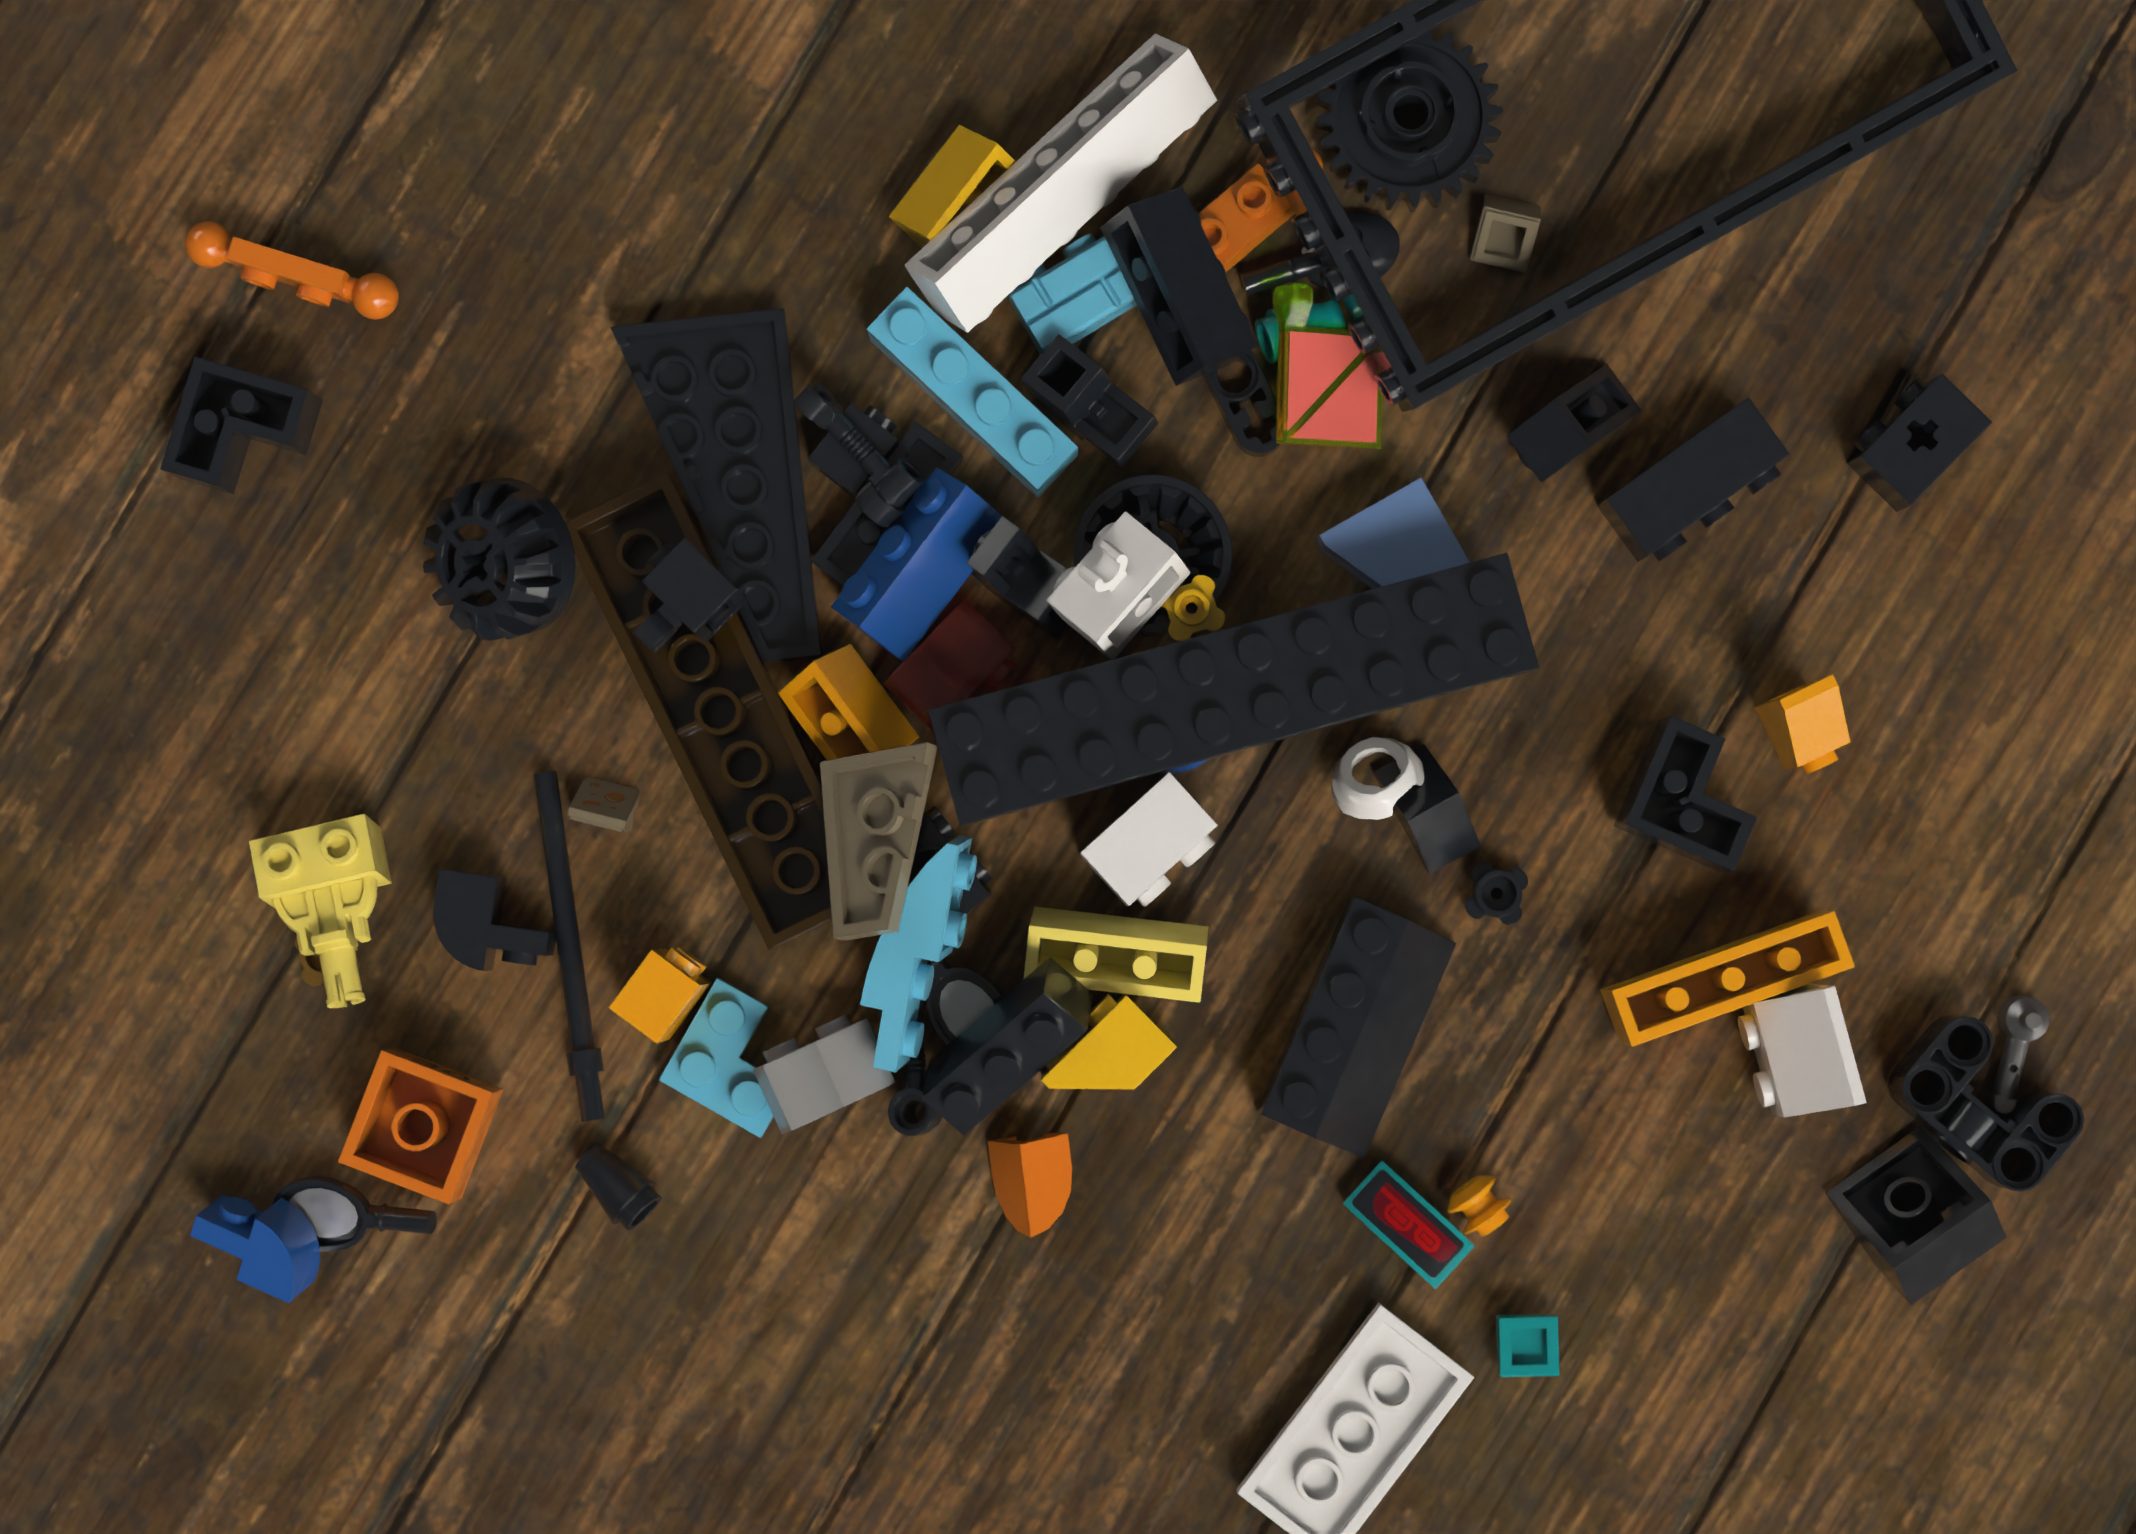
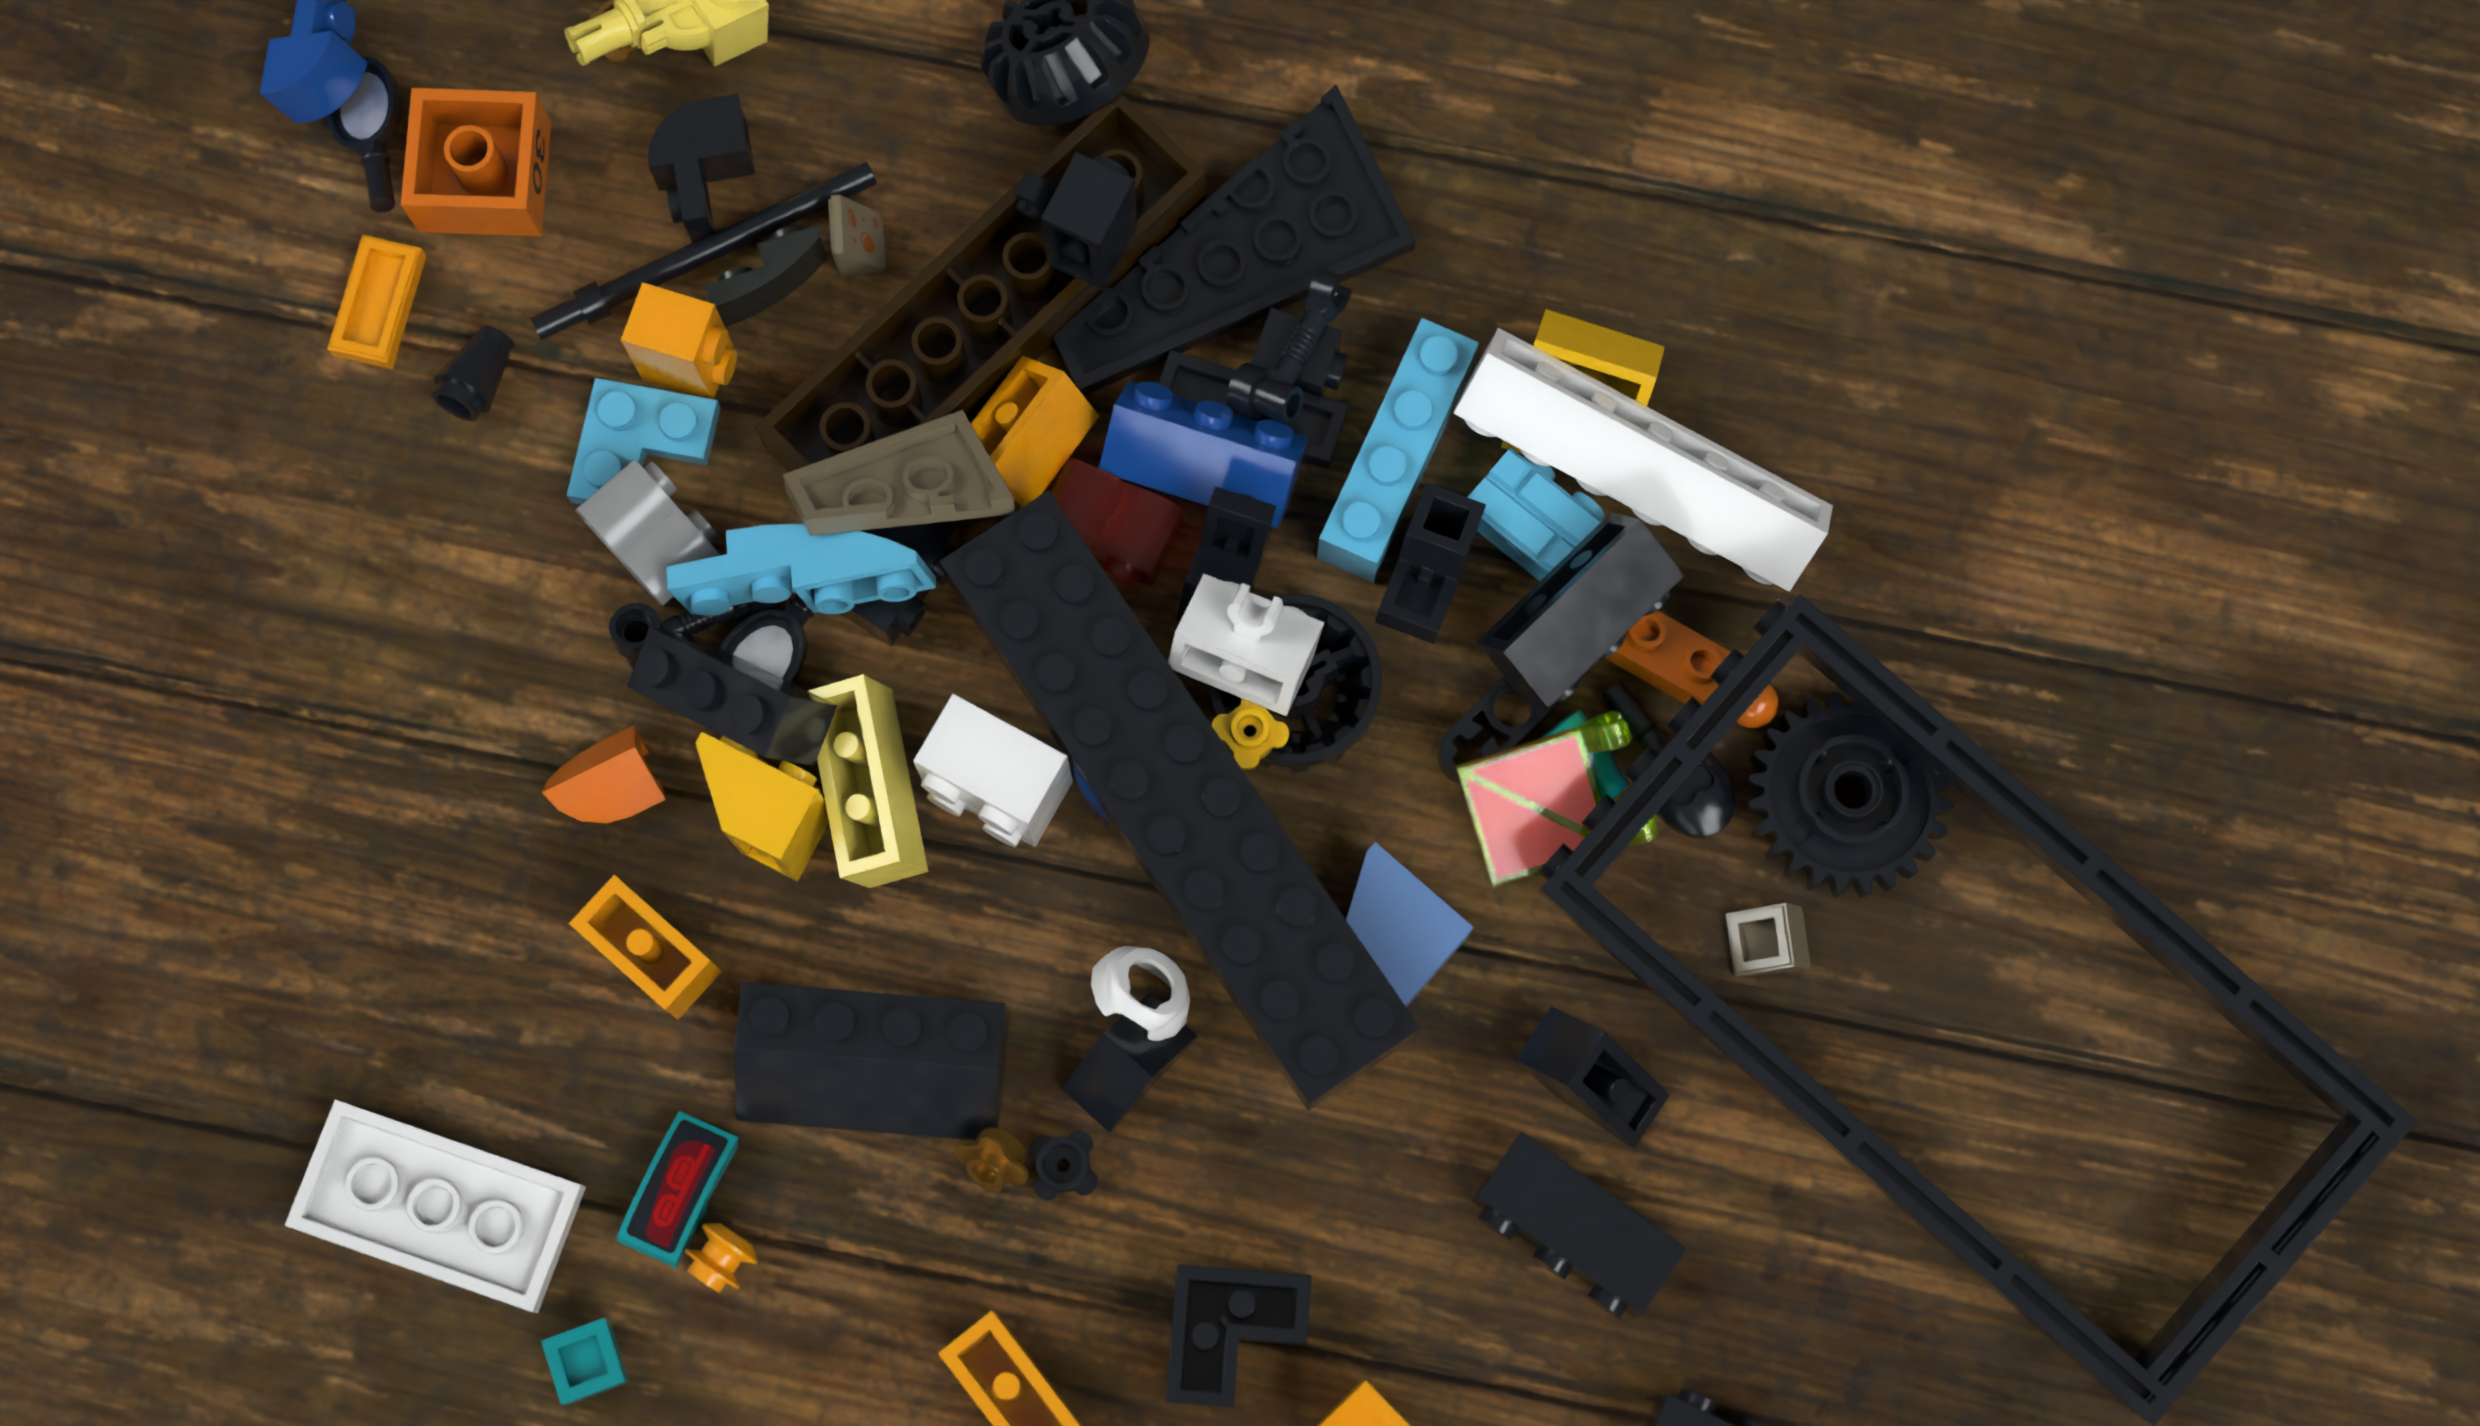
camera: 75 degrees right, 10 degrees down
none -> light orange tile [327,235,427,369]
none -> light orange brick [569,875,722,1020]
none -> pearl dark grey slope [704,225,828,327]
none -> pearl gold plate [955,1128,1029,1192]

